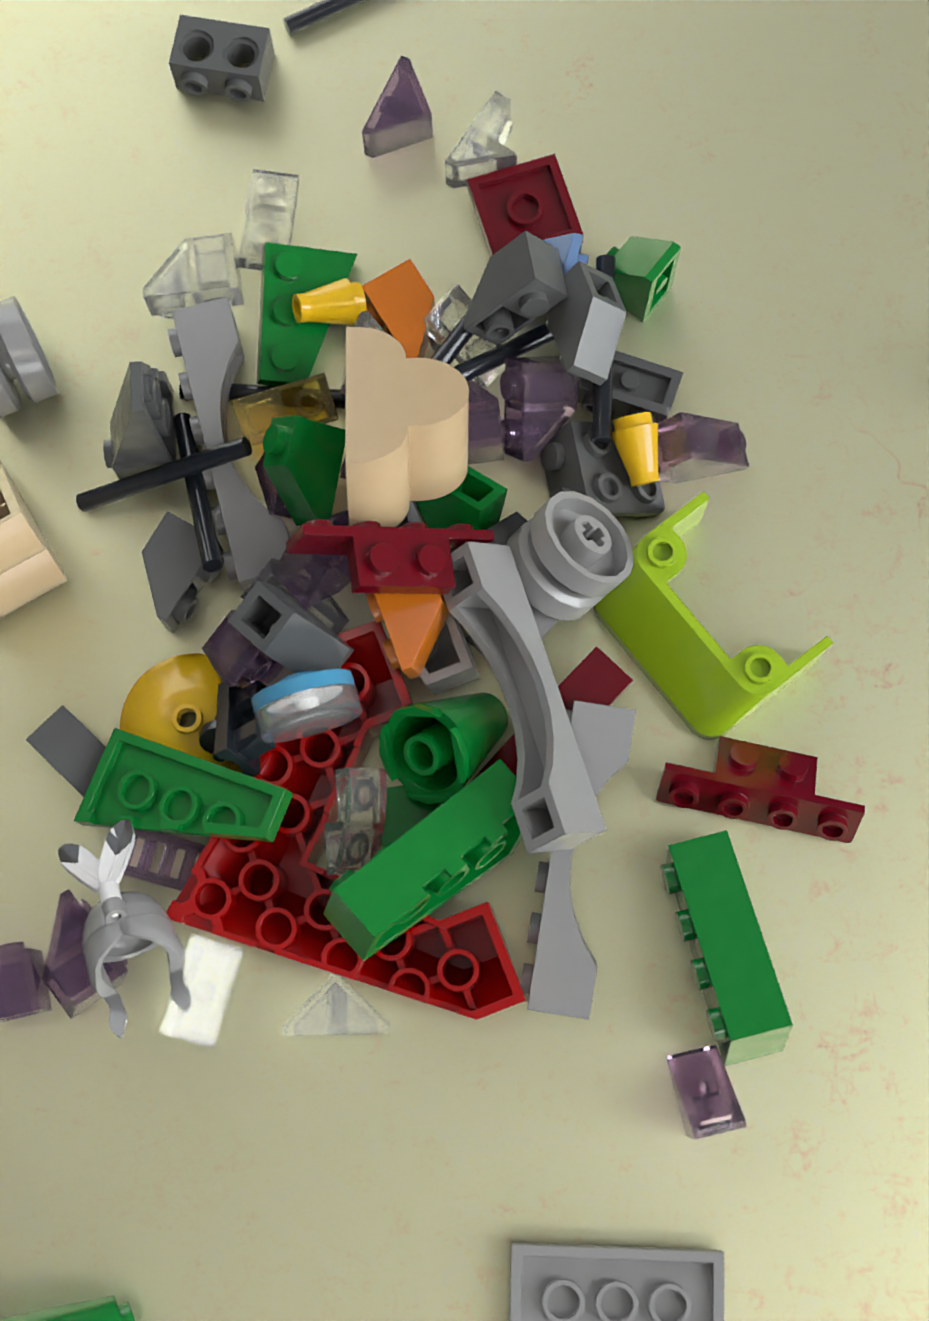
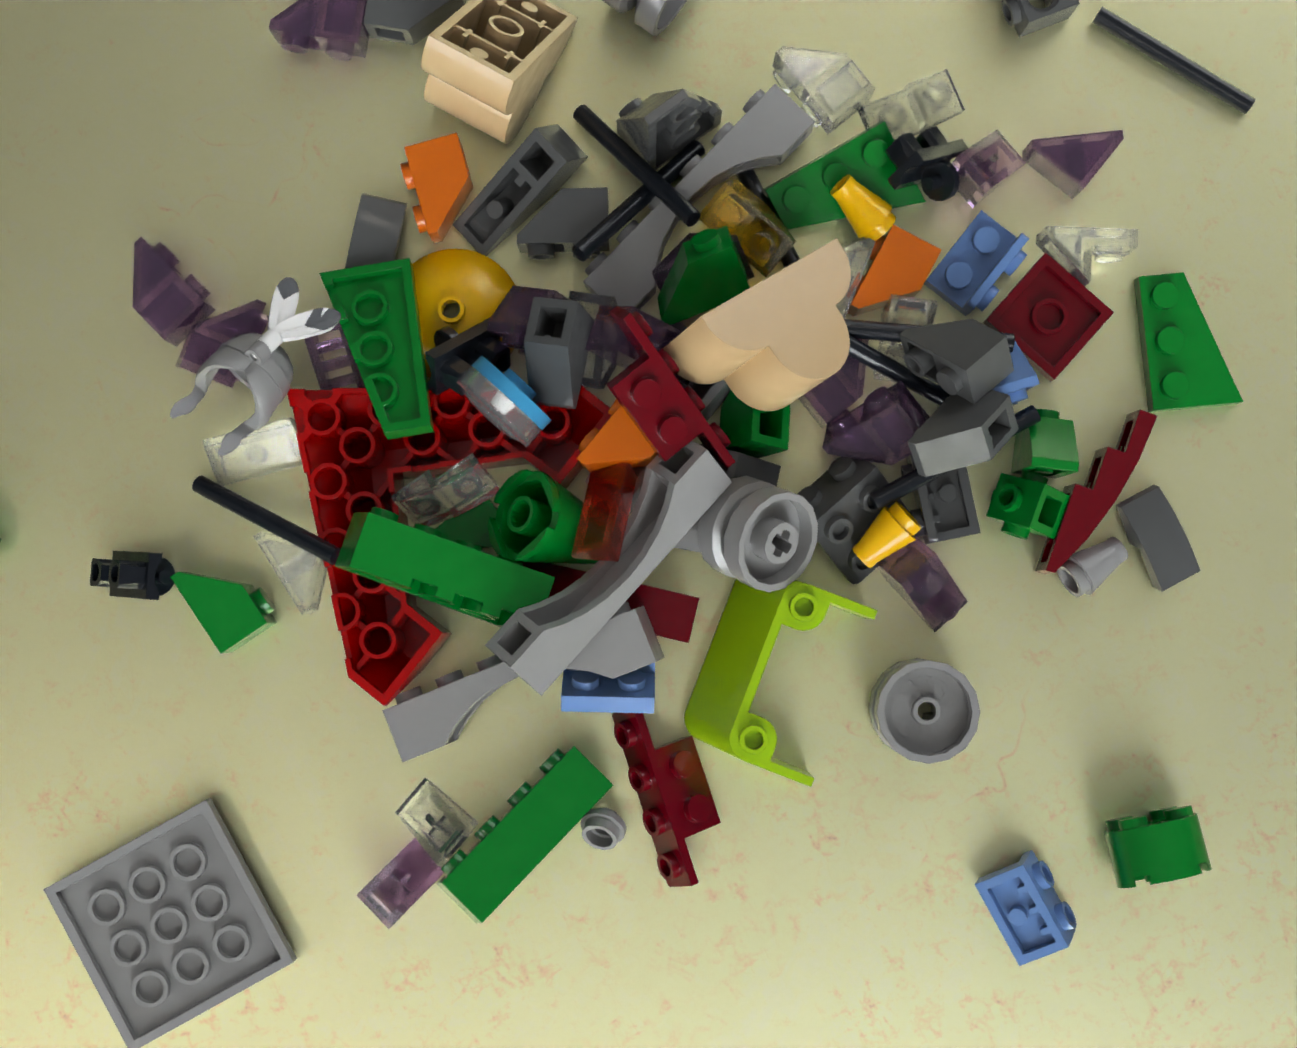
camera: 55 degrees right, 10 degrees up
none -> black hips [90,551,175,600]
none -> green slope [171,572,277,654]
none -> black bar [192,475,341,565]
none -> clear slope [395,778,479,867]
none -> orange slope [400,133,473,244]
none -> dark grey slope [453,124,588,256]
none -> medium blue bracket [561,663,655,714]
none -> clear red slope [572,463,637,562]
none -> light grey plate [581,808,626,850]
none -> light grey wheel [868,658,980,764]
none -> black hips [885,126,970,201]
none -> medium blue bracket [924,210,1029,316]
none -> slope [952,129,1026,209]
none -> green brick [986,471,1070,540]
none -> dark red slope [1035,409,1158,574]
none -> light grey cone [1057,537,1128,597]
none -> dark grey slope [1116,485,1200,592]
none -> green wing [1134,272,1243,412]

